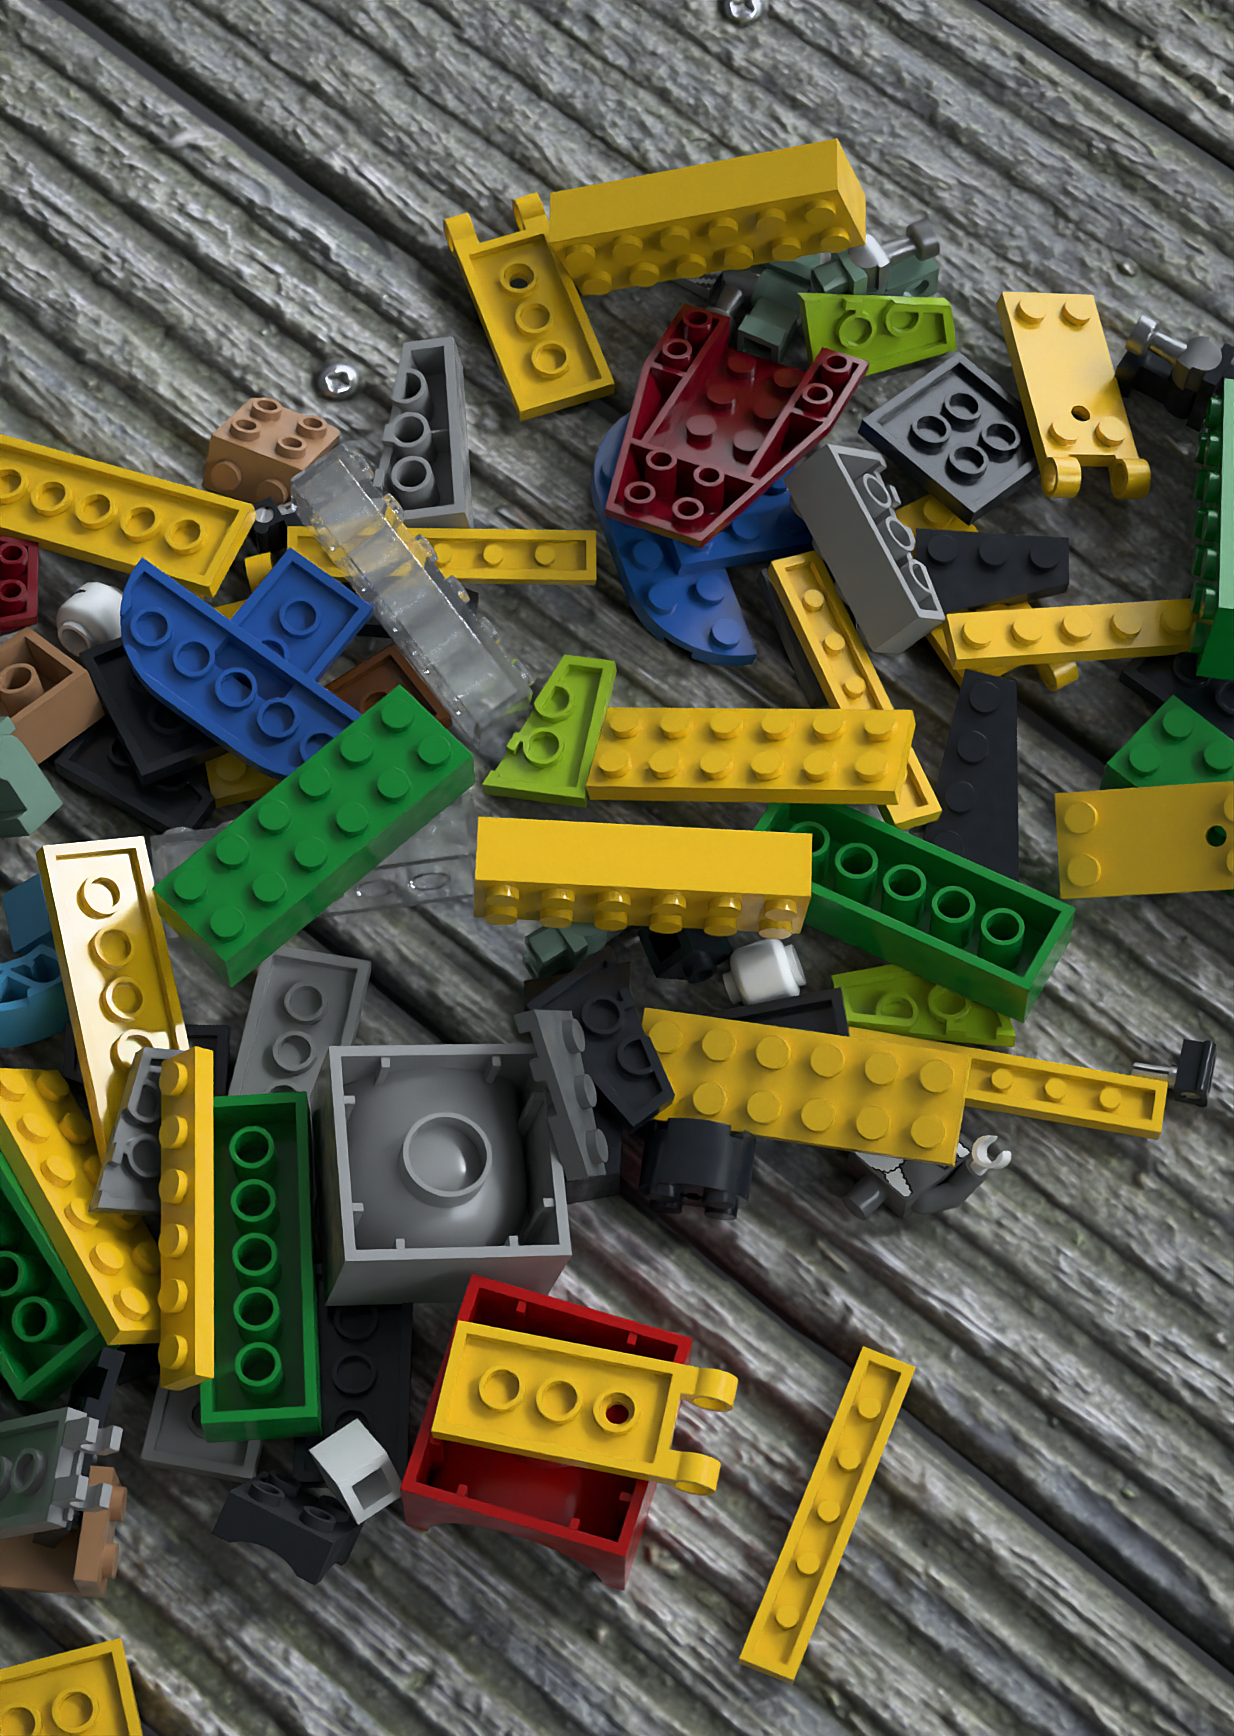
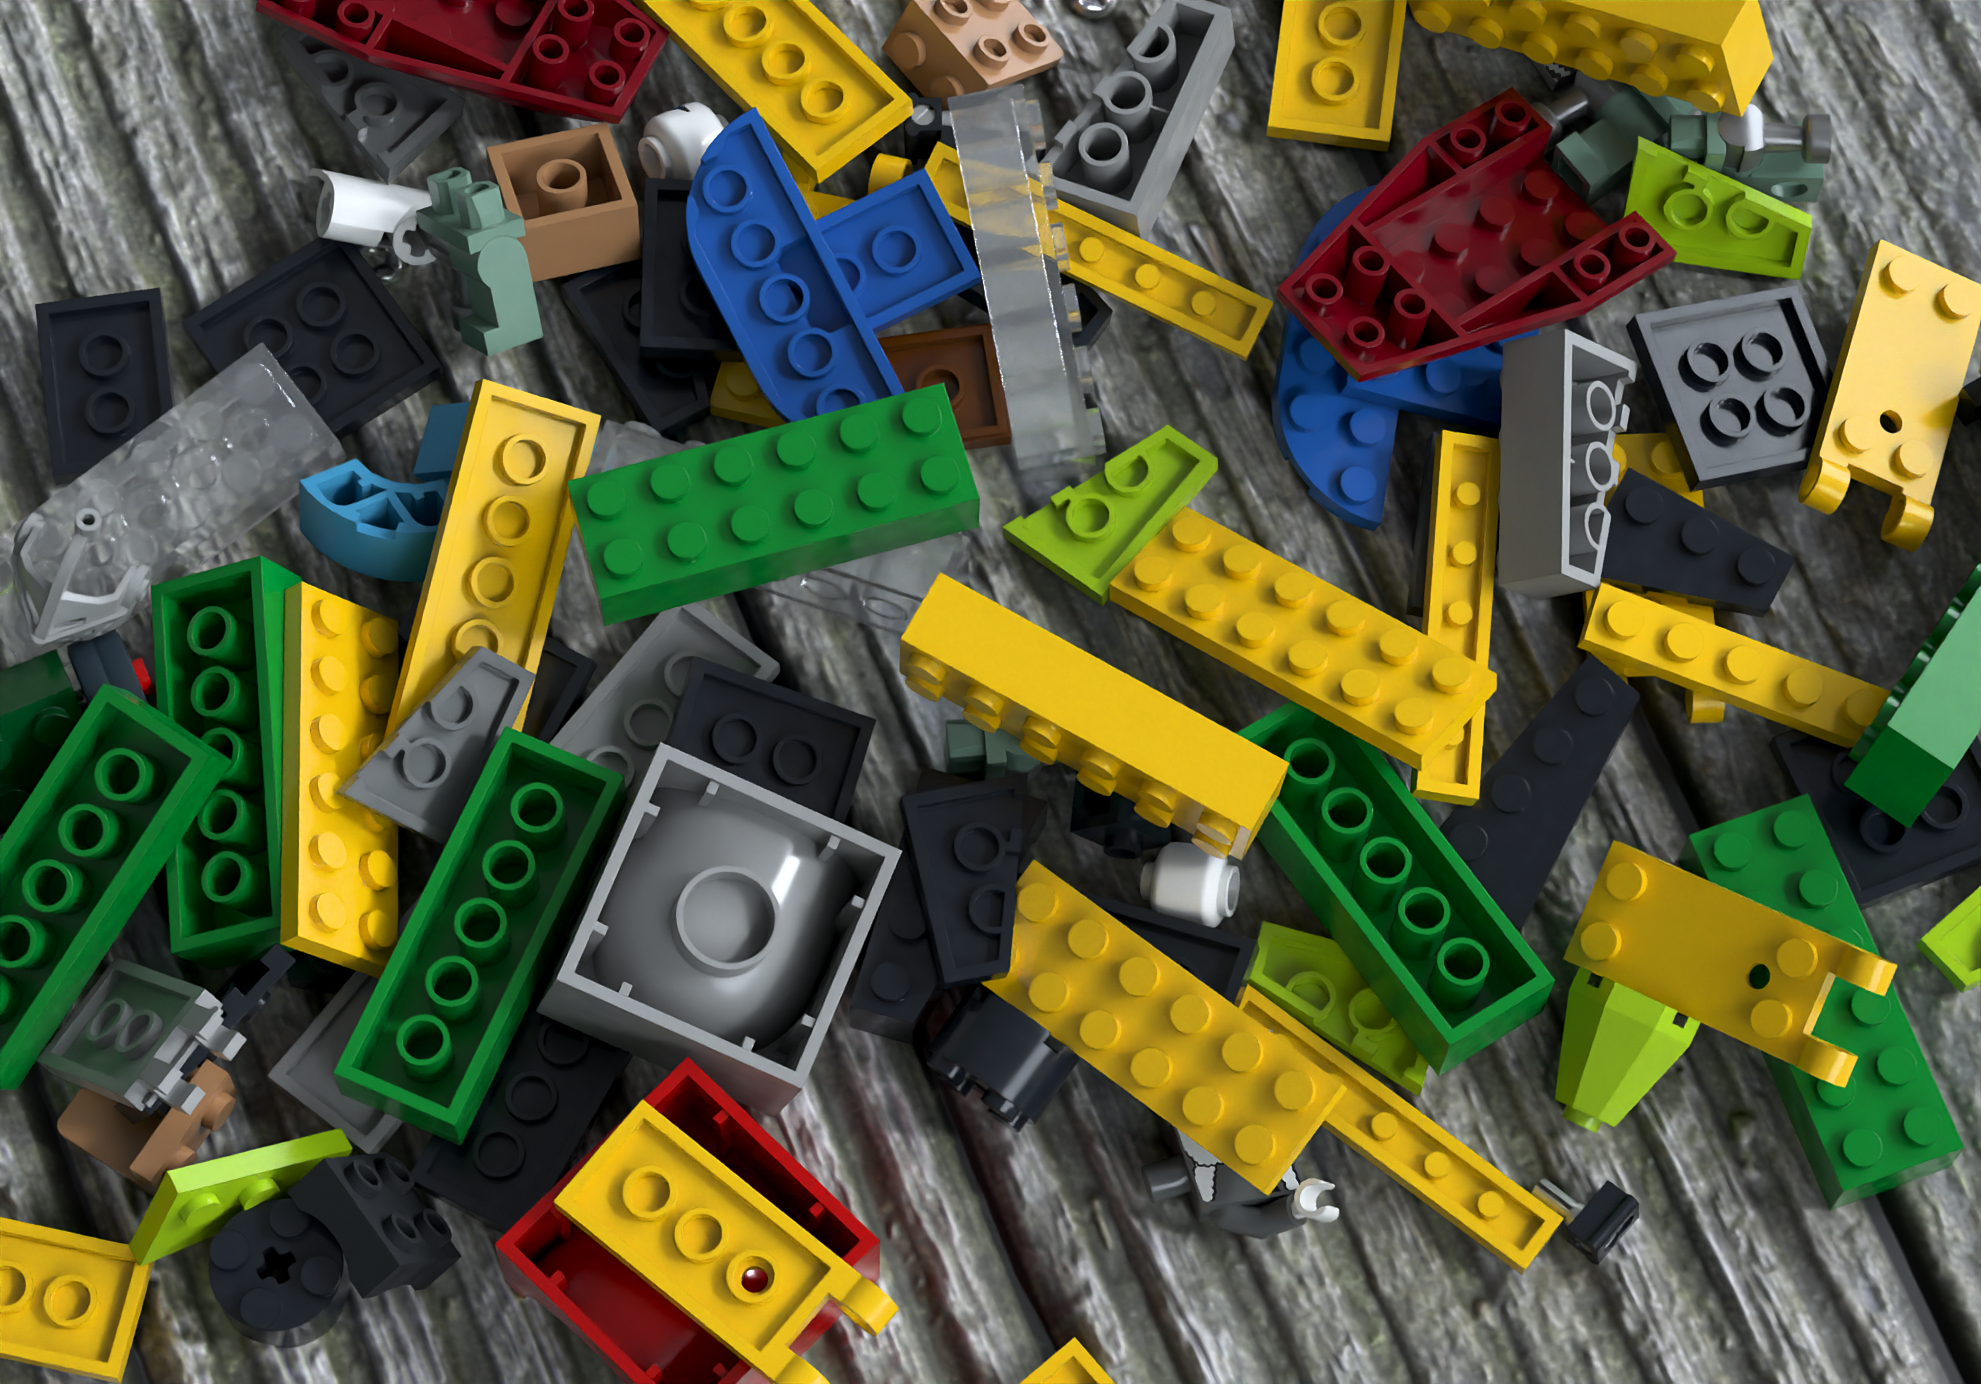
camera: 25 degrees right, 5 degrees up
yellow plate [158,1046,214,1391] -> none
white brick [309,1418,402,1525] -> none
dark grey wing [514,1010,608,1181] -> none
none -> lime wing [129,1128,353,1267]
none -> black brick [209,1198,350,1348]
none -> black plate [665,657,876,824]
none -> lime cone [1555,966,1701,1133]

